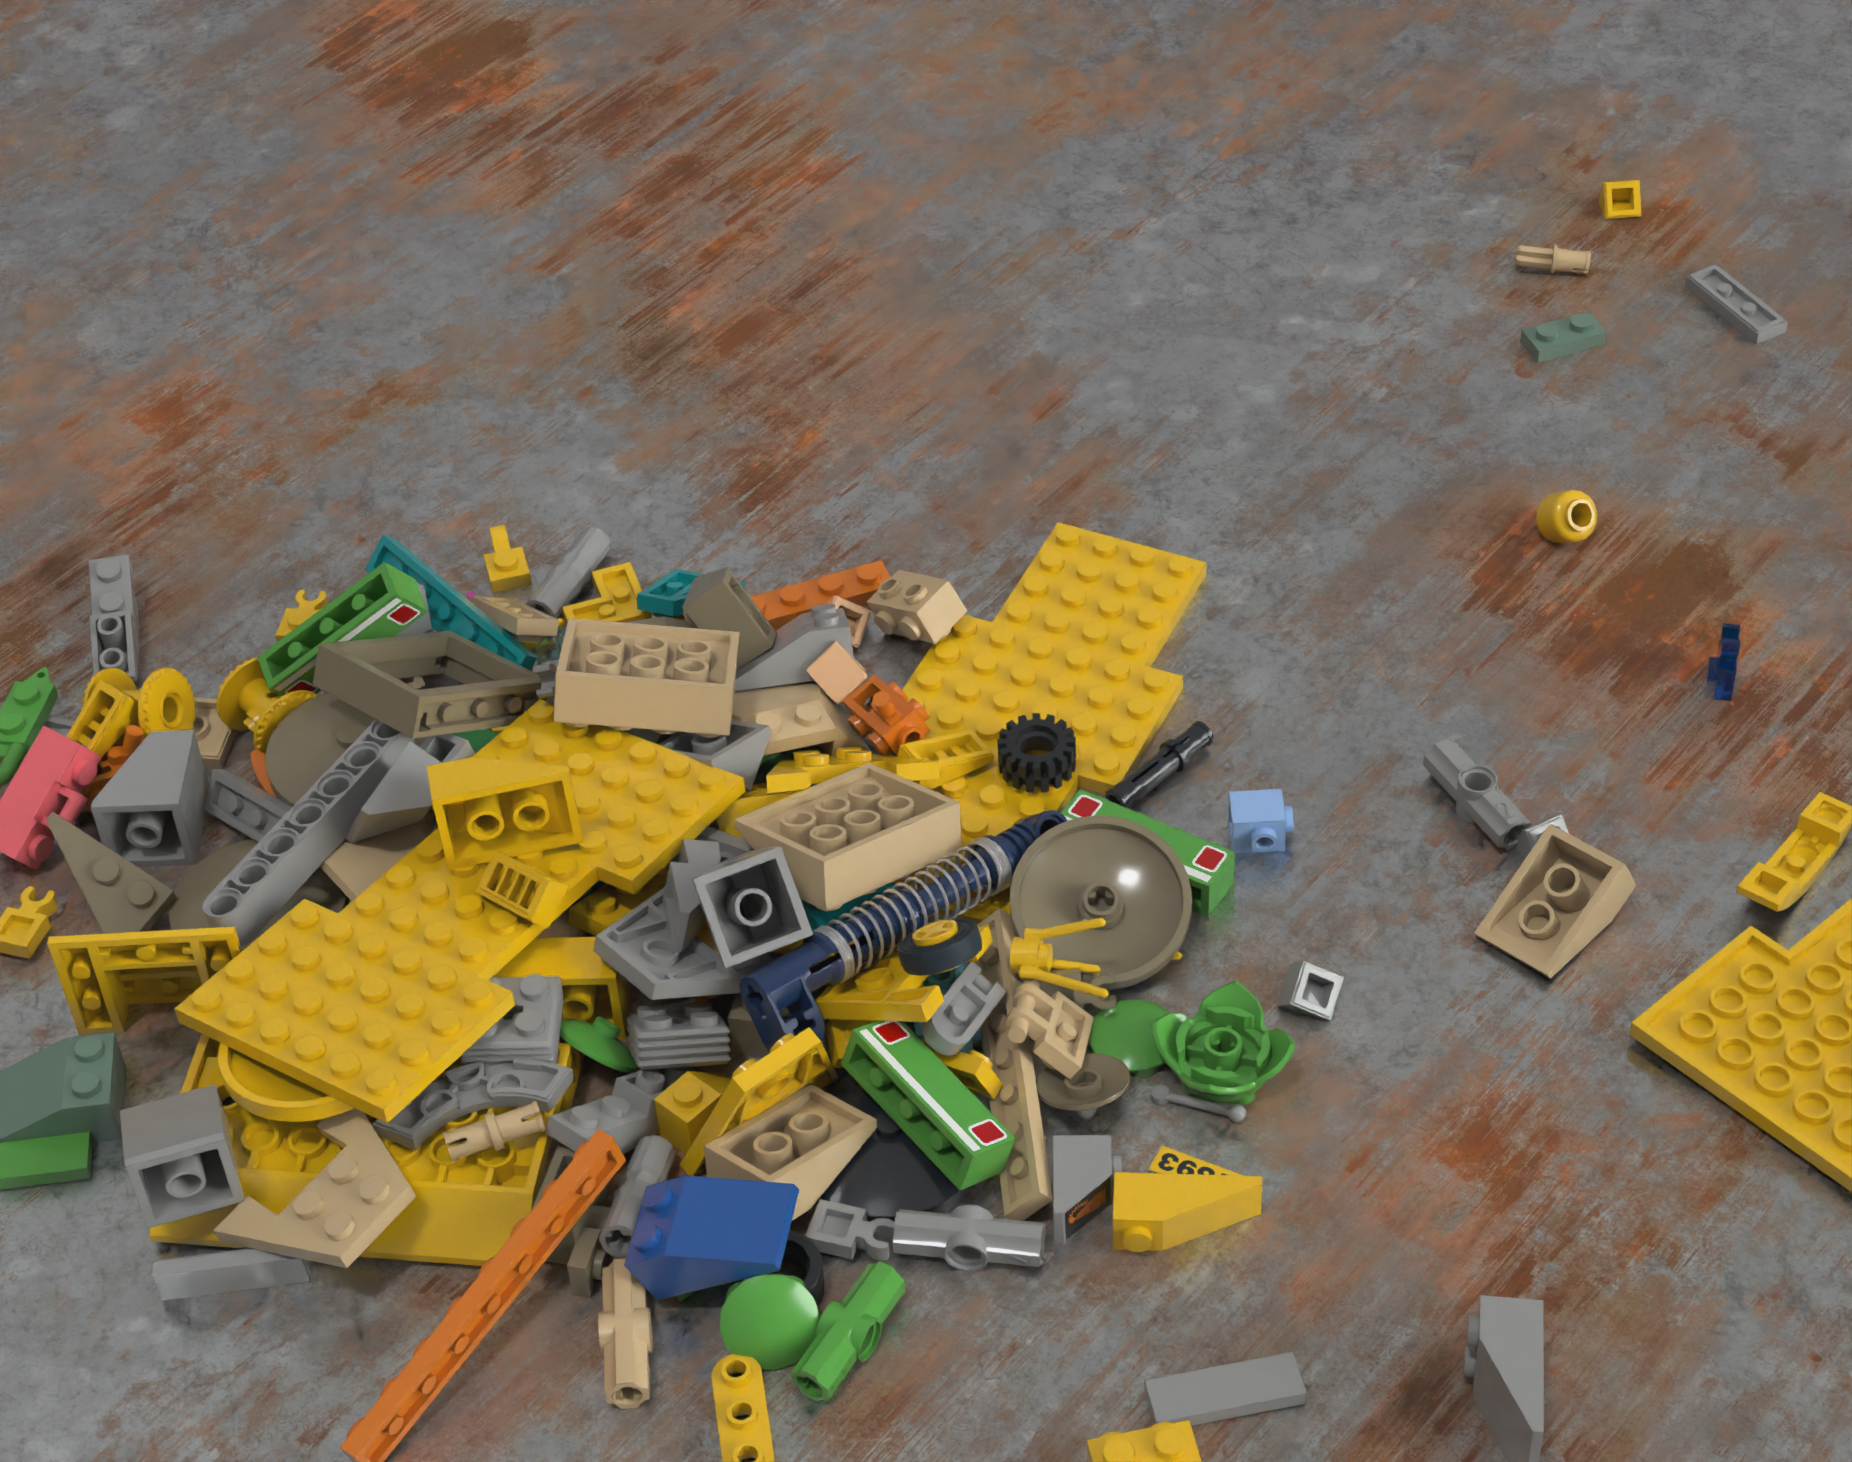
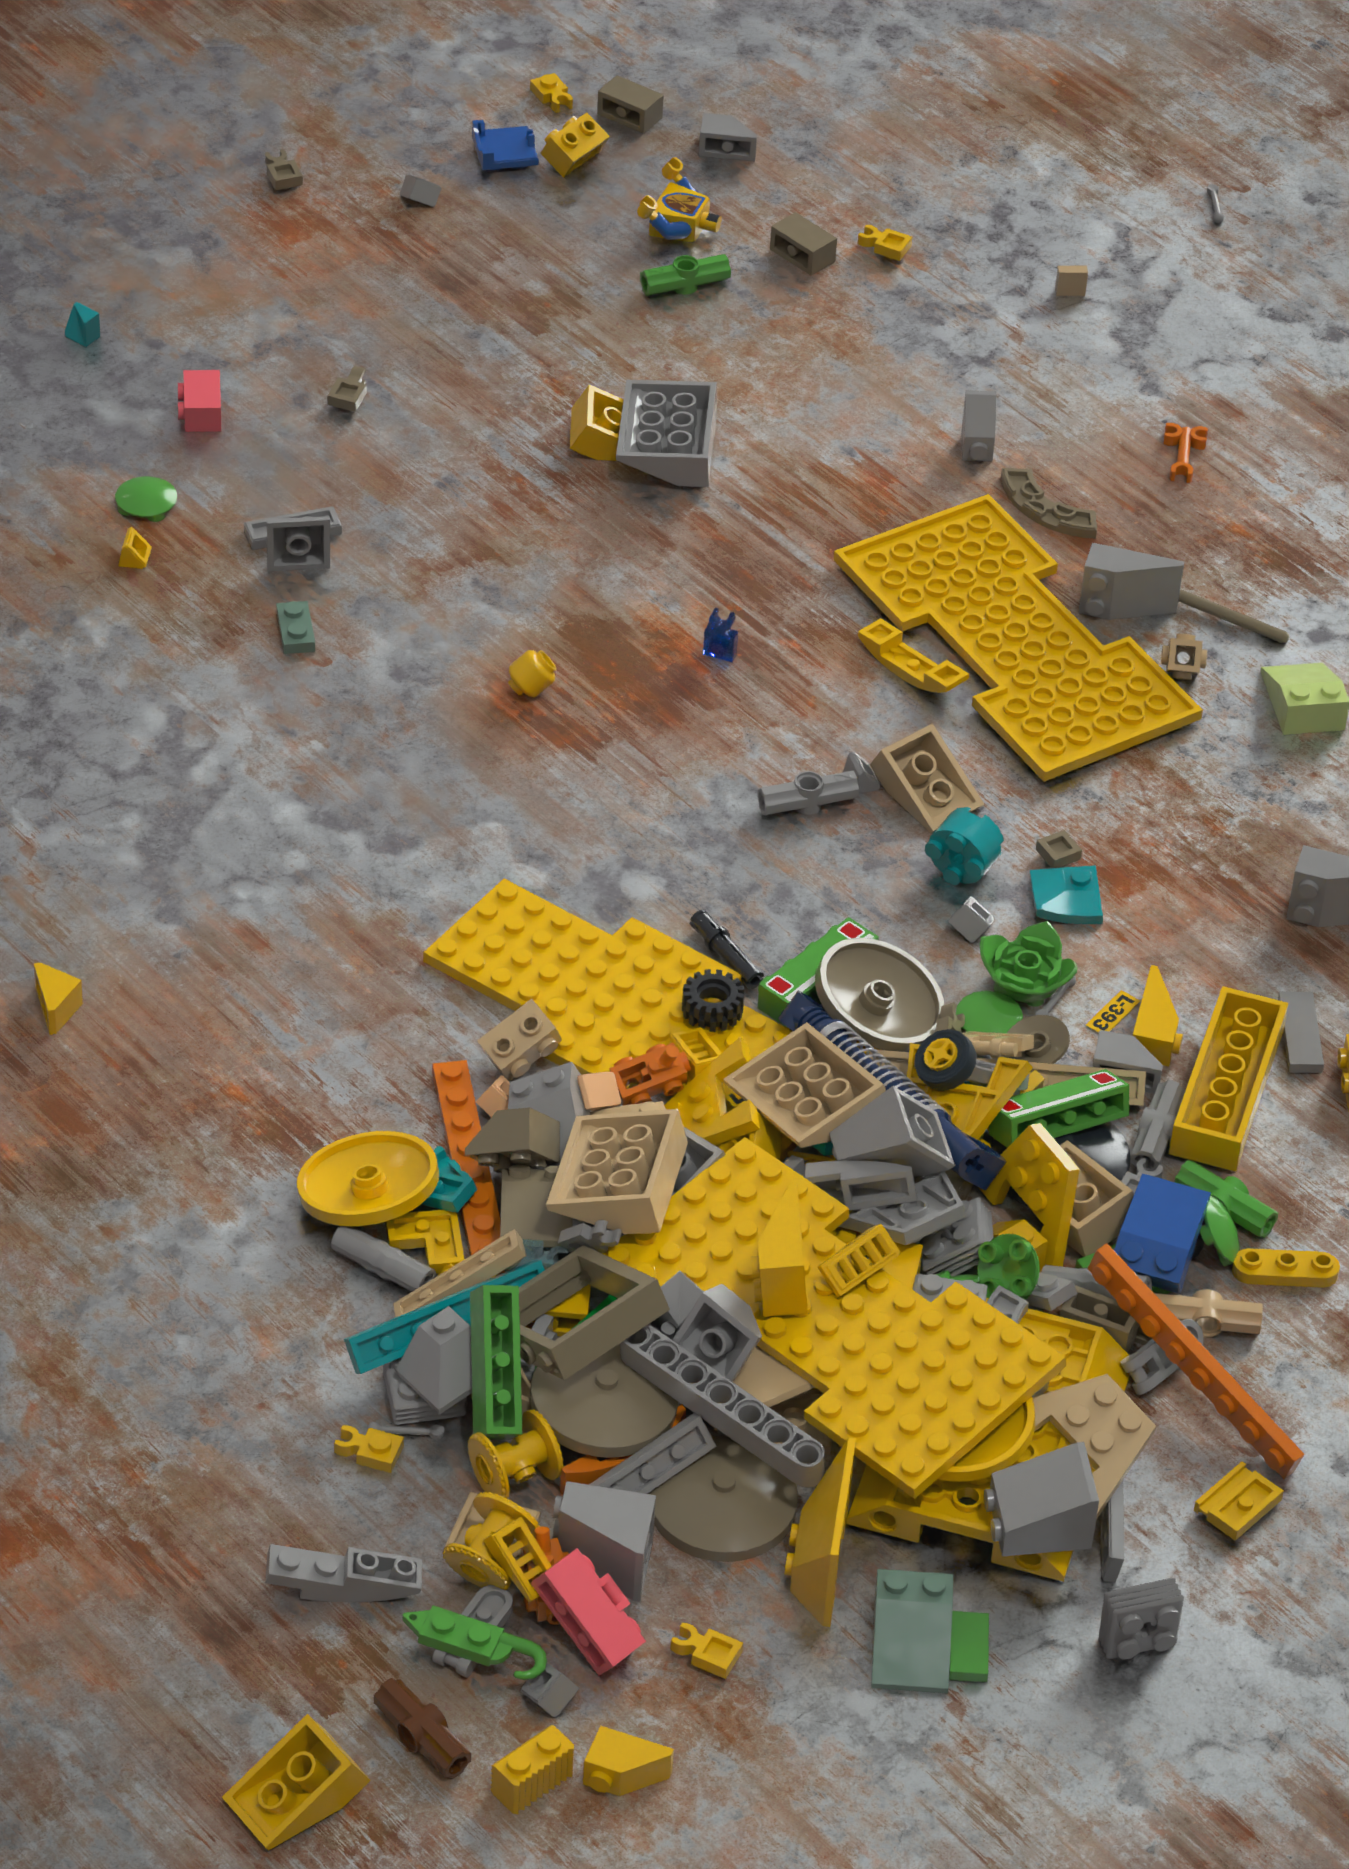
camera: 85 degrees left, 0 degrees up
dark tan wing [46,812,177,934] -> none
tan pin [443,1101,546,1162] -> none
yellow plate [483,524,532,593] -> none
yellow plant [1010,918,1109,998] -> none
light blue brick [1228,789,1294,854] -> none
tan axle [1515,244,1591,275] -> none
none -> yellow slope [34,962,83,1035]
none -> bright green dish [115,476,177,522]
none -> light grey slope [267,516,330,572]
none -> yellow dish [297,1131,439,1226]
none -> light grey slope [661,1270,704,1329]
none -> teal brick [925,807,1004,886]
none -> bright green dish [977,1234,1040,1300]
none -> teal plate [1030,865,1103,924]
none -> dark tan plate [1036,830,1082,868]
none -> light grey brick [1098,1578,1184,1659]
none -> light grey plate [1120,1319,1204,1395]
none -> yellow brick [1169,986,1289,1172]
none -> yellow plate [1194,1461,1284,1541]

